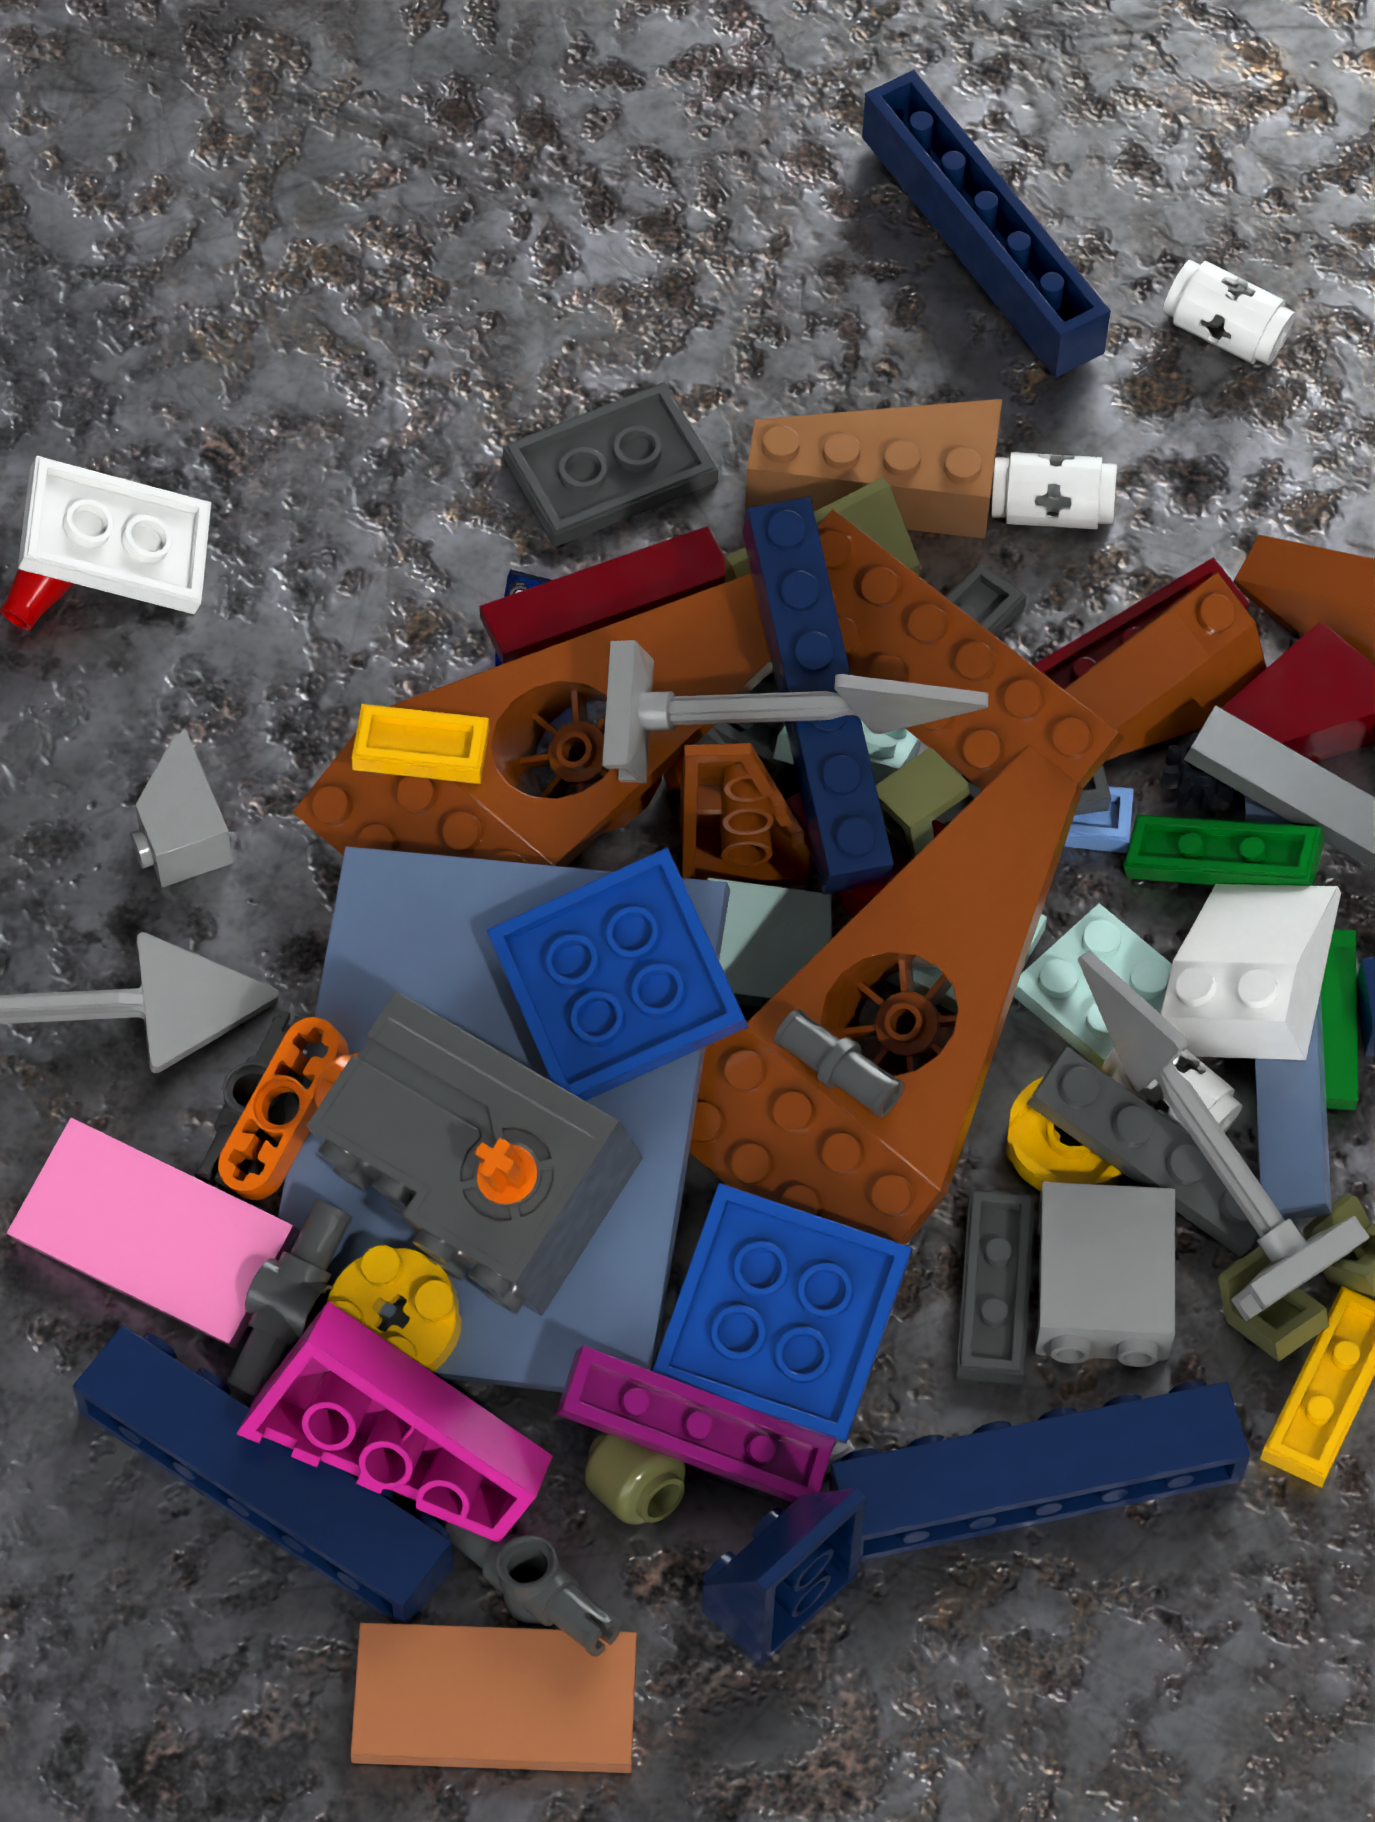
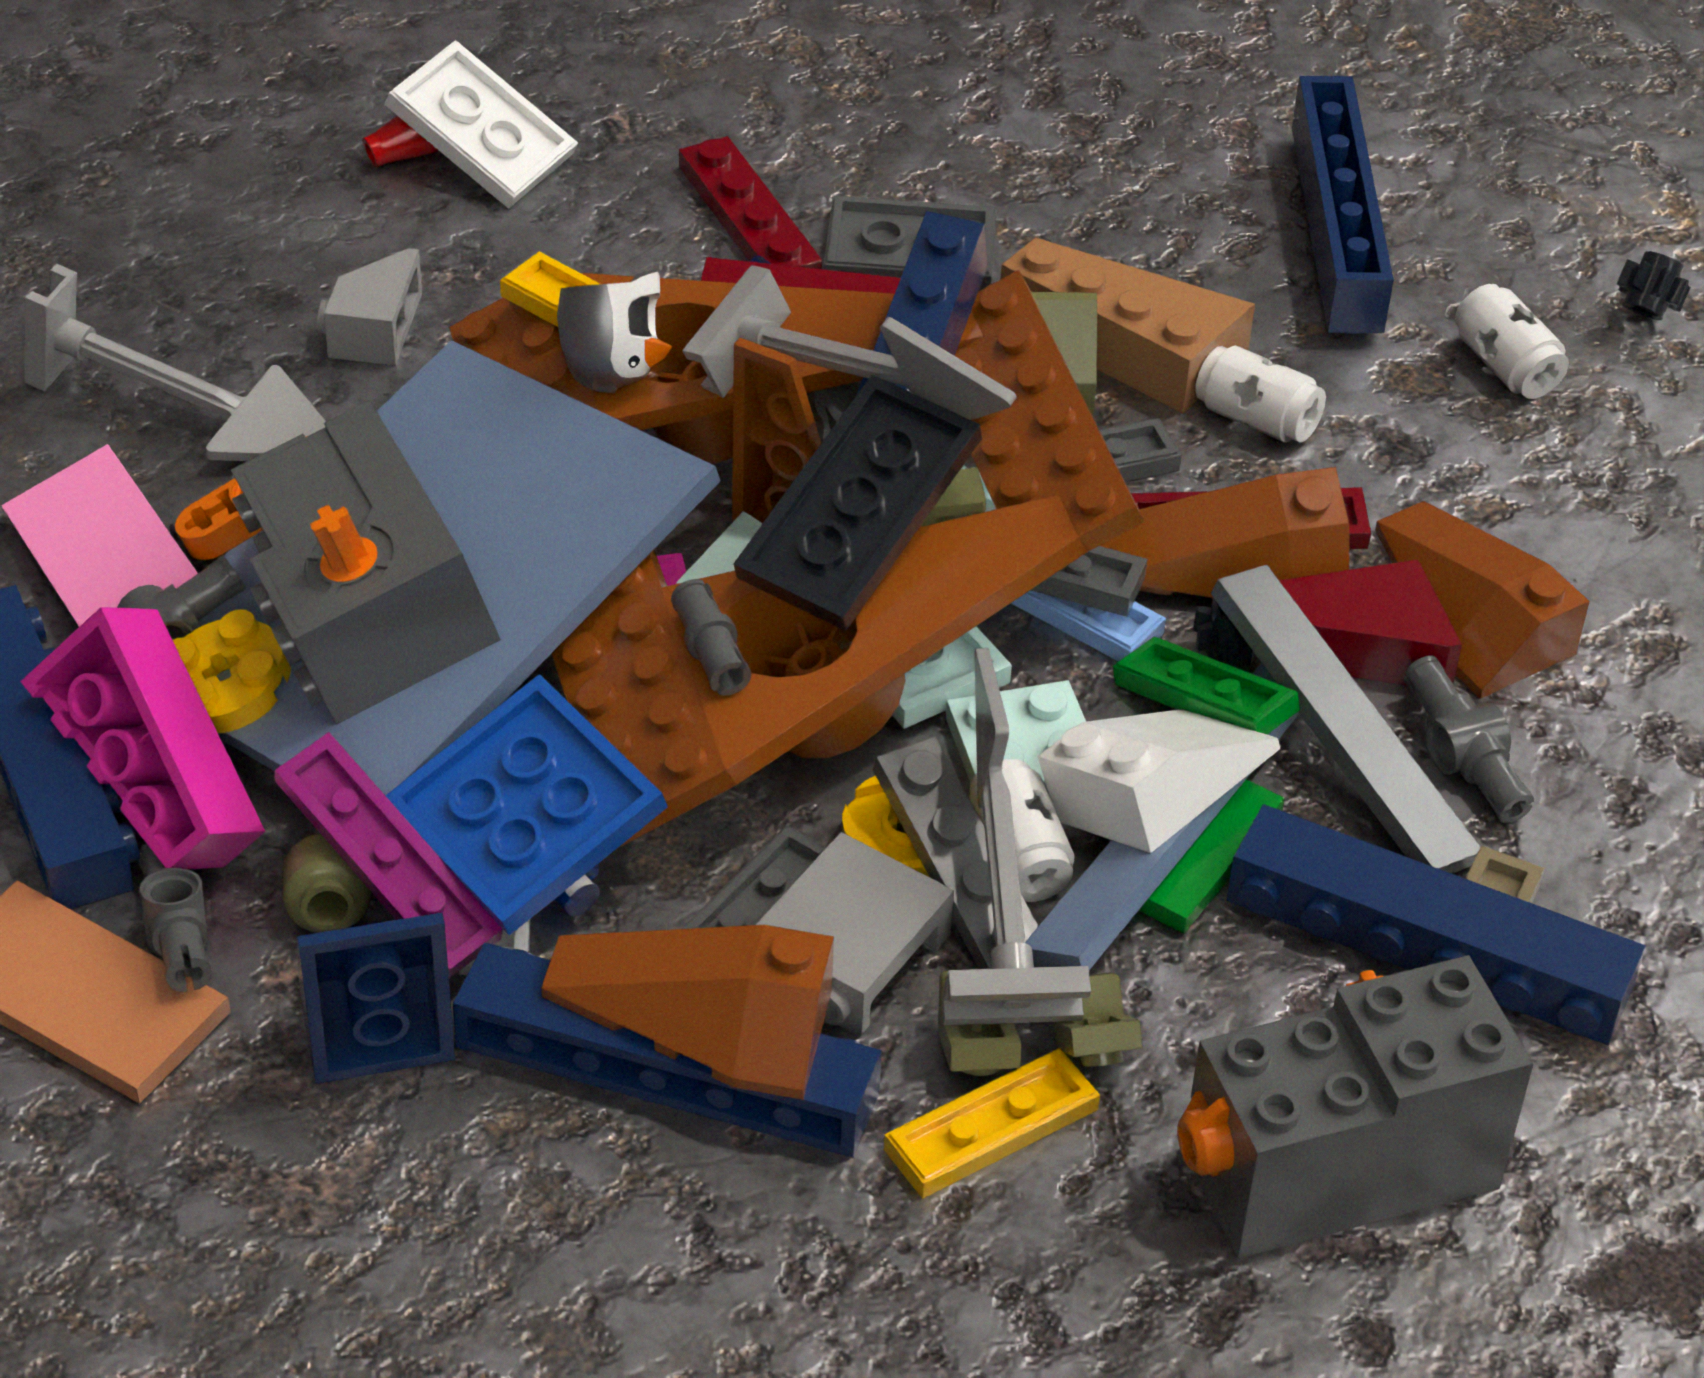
camera: 30 degrees right, 15 degrees down
blue plate [487,847,749,1101] -> none
none -> dark orange wedge [541,925,834,1100]
none -> flat silver piece [557,272,673,393]
none -> dark red plate [679,136,822,269]
none -> black plate [733,375,982,631]
none -> black gear [1617,251,1691,320]

